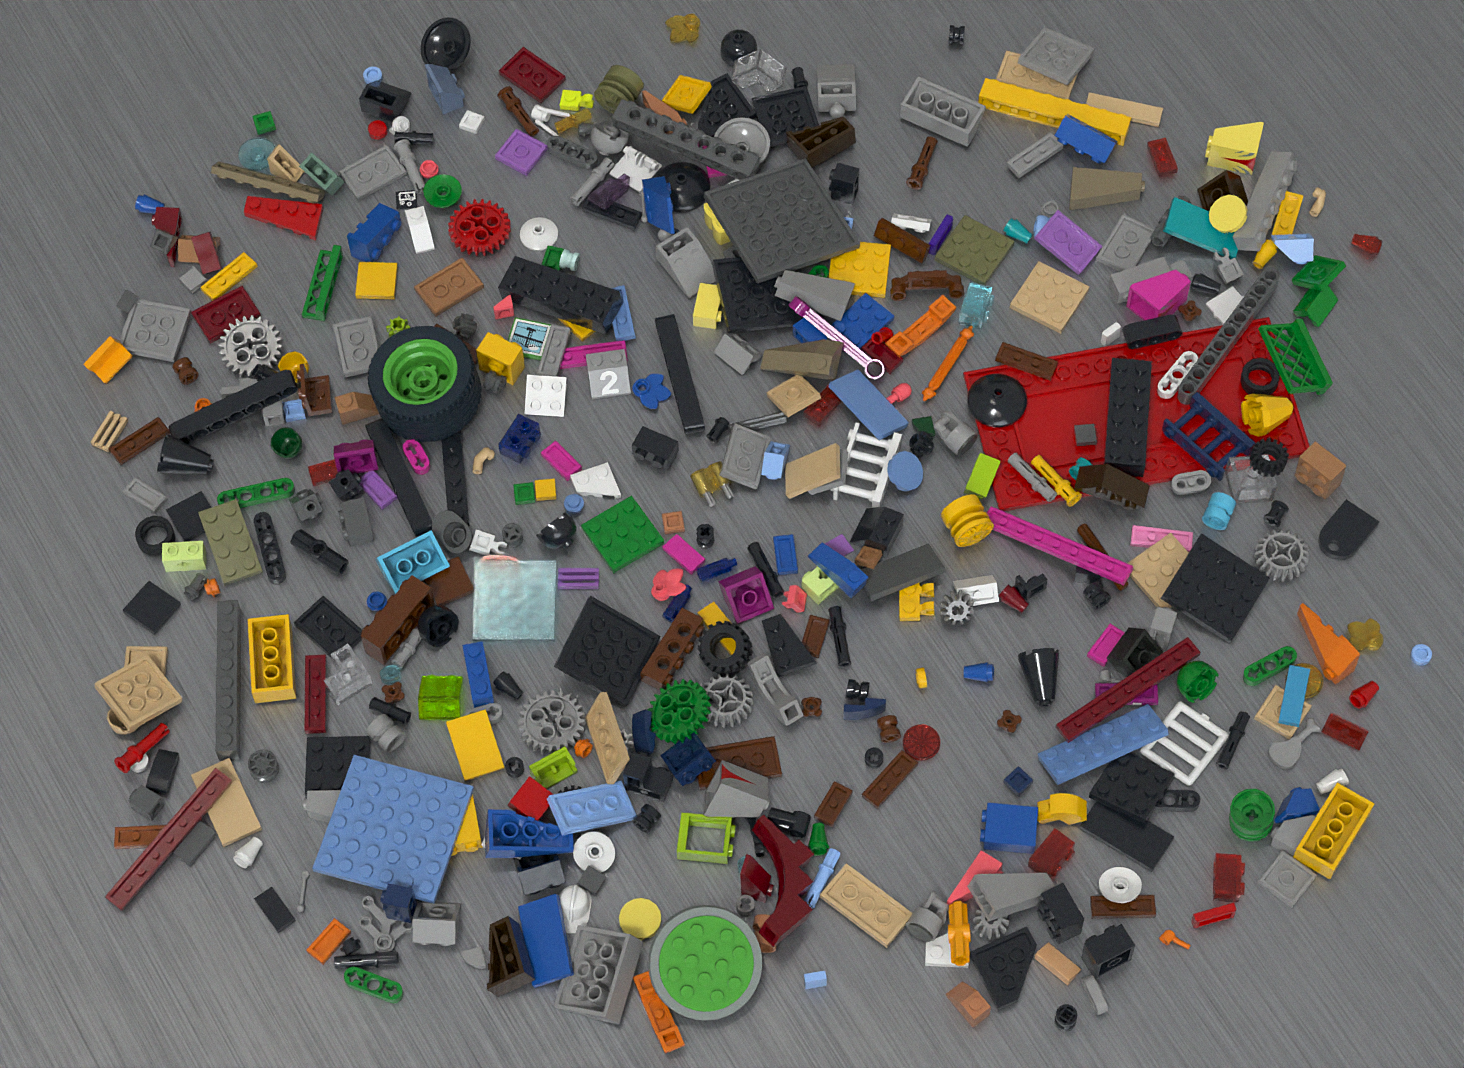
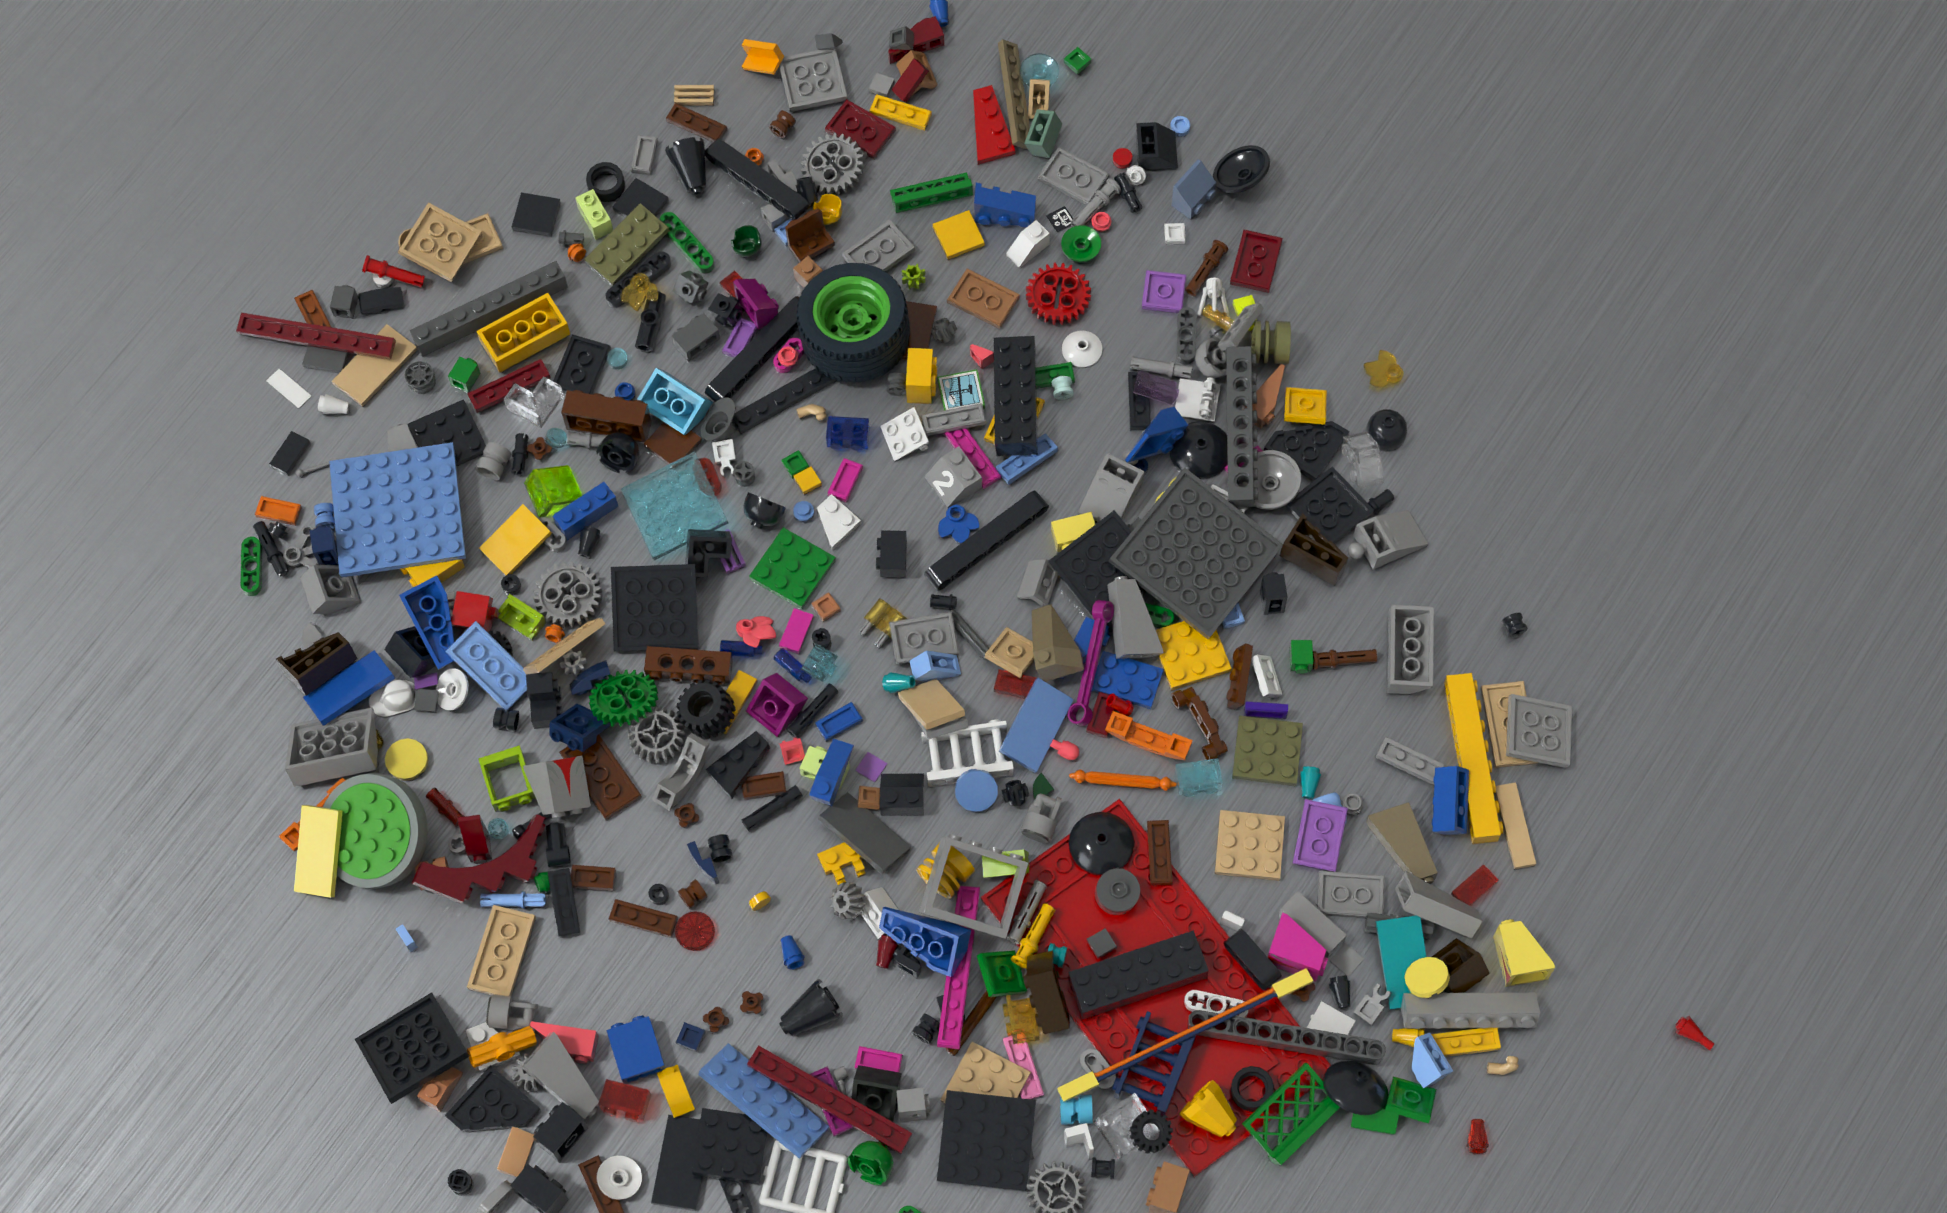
camera: 65 degrees right, 5 degrees up
none -> white sticker [266,369,311,408]
none -> light yellow tile [294,805,343,898]
none -> medium blue wheel [314,503,335,529]
none -> black plate [355,992,470,1104]
none -> medium lavender sticker [414,672,438,690]
none -> clear red pin [426,788,465,827]
none -> green brick [448,357,481,393]
none -> black tile [547,868,580,937]
none -> clear light blue tile [607,348,628,369]
none -> clear yellow plate [621,273,658,311]
none -> black brick [685,529,732,577]
none -> reddish brown plate [703,1007,729,1033]
none -> coral plate [778,346,798,367]
none -> clear light blue brick [801,644,838,682]
none -> blue wedge [879,907,971,977]
none -> teal cone [882,672,916,693]
none -> light grey window [919,834,1028,939]
none -> green plate [977,950,1027,997]
none -> clear yellow bracket [1002,995,1040,1044]
none -> piece [1057,968,1313,1102]
none -> white panel [1064,1123,1094,1159]
none -> dark grey piece [1095,868,1140,915]
none -> light grey tile [1217,303,1264,351]
none -> green brick [1289,640,1313,674]
none -> black dish [1323,1061,1389,1115]
none -> light grey slope [1395,872,1483,938]
none -> red cone [1675,1016,1715,1050]

